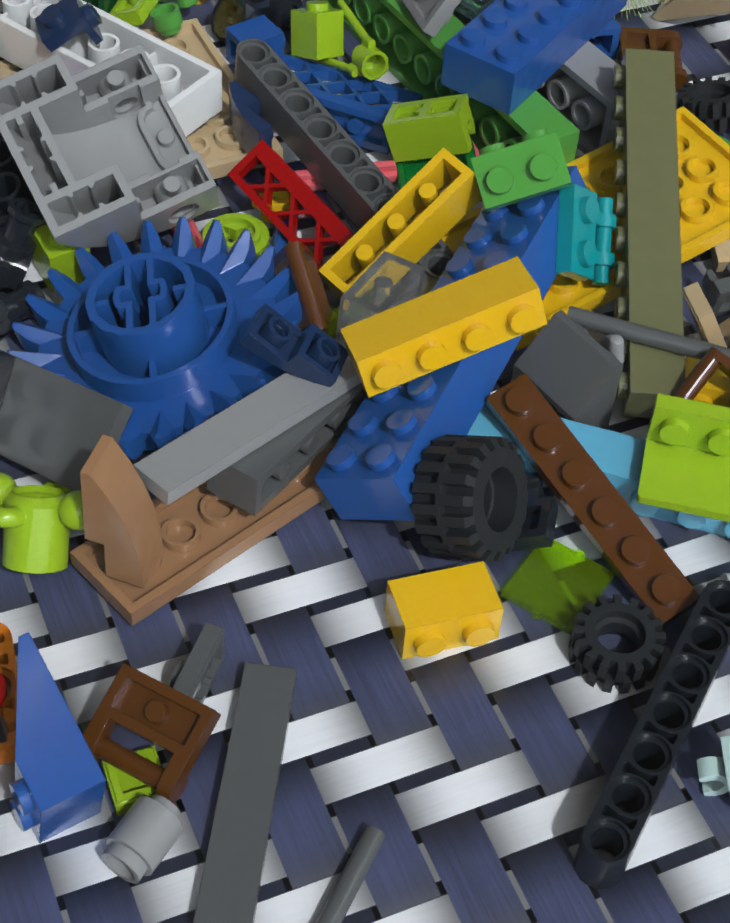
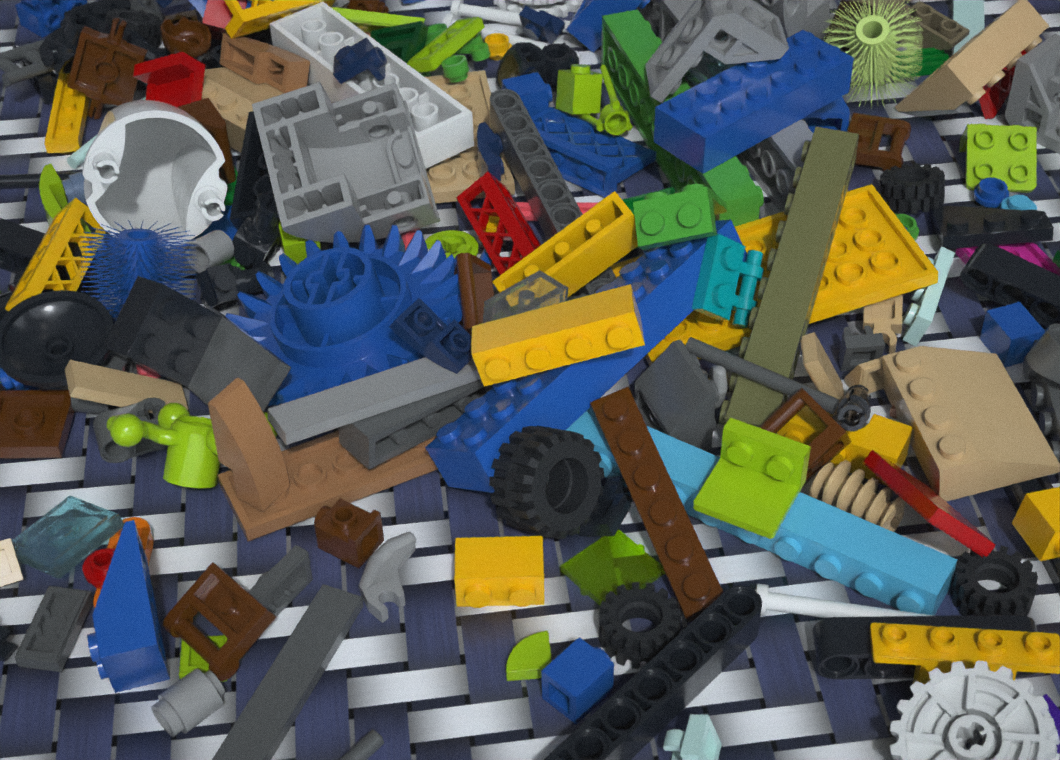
camera: 20 degrees right, 5 degrees down
lime hinge [382,93,475,163] -> none
none -> reddish brown brick [314,498,384,568]
none -> light grey piece [358,532,416,623]
none -> lime tile [506,631,552,681]
none -> blue brick [541,637,614,725]

